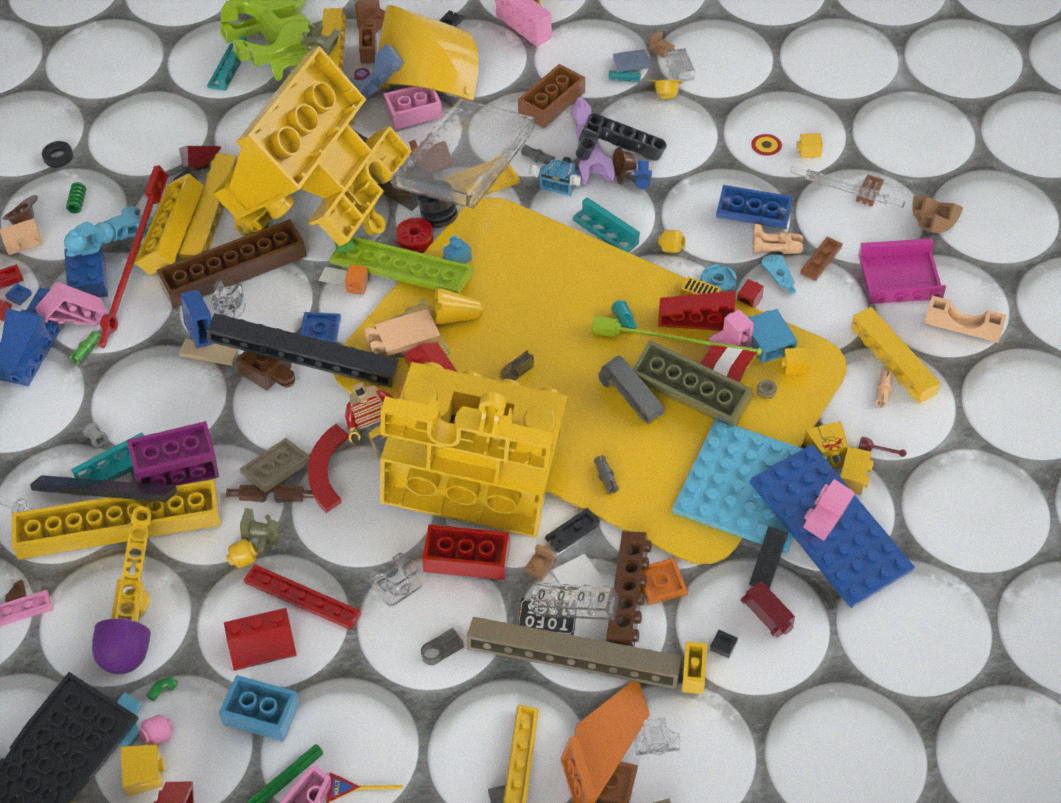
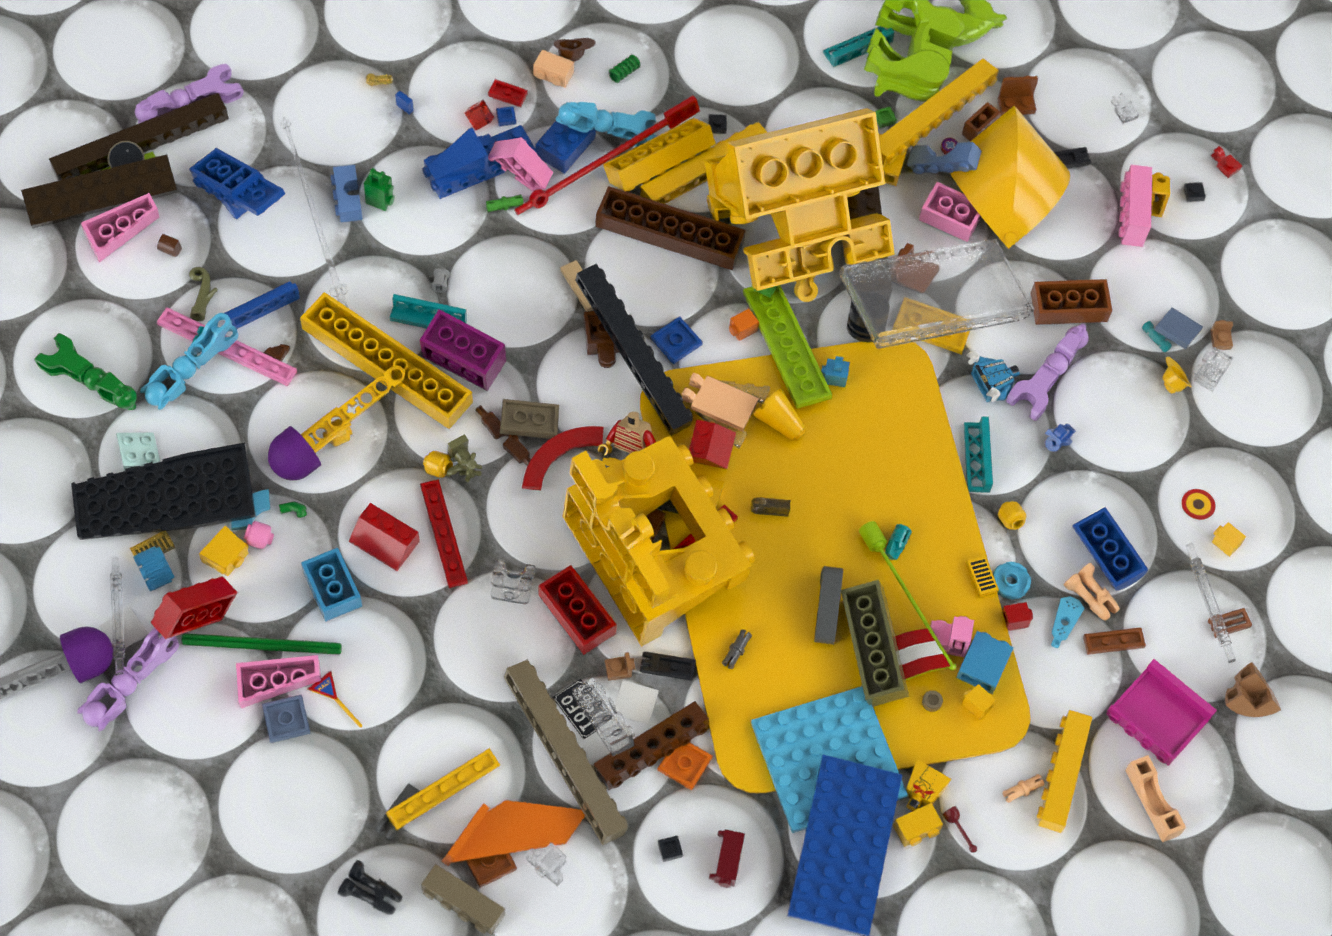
camera: 40 degrees right, 10 degrees up
black tile [30,475,177,502] -> none
black tyre [42,141,73,168] -> none
dark red slope [179,146,221,171] -> none
blue brick [180,290,214,348] -> none
clear piece [211,280,246,318] -> none
olive piece [300,21,340,56] -> none
white sticker [319,266,348,286] -> none
red wheel [396,218,433,253] -> none
clear smoke piece [421,628,464,665] -> none
dark grey pin [521,144,555,164] -> none
black beam [576,113,667,161] -> none
reddish brown piece [612,147,637,185] -> none
red wedge [658,291,736,331] -> none
yellow brick [682,642,707,694] -> none
black tile [749,526,788,589] -> none
bright pink brick [803,479,855,541] -> none

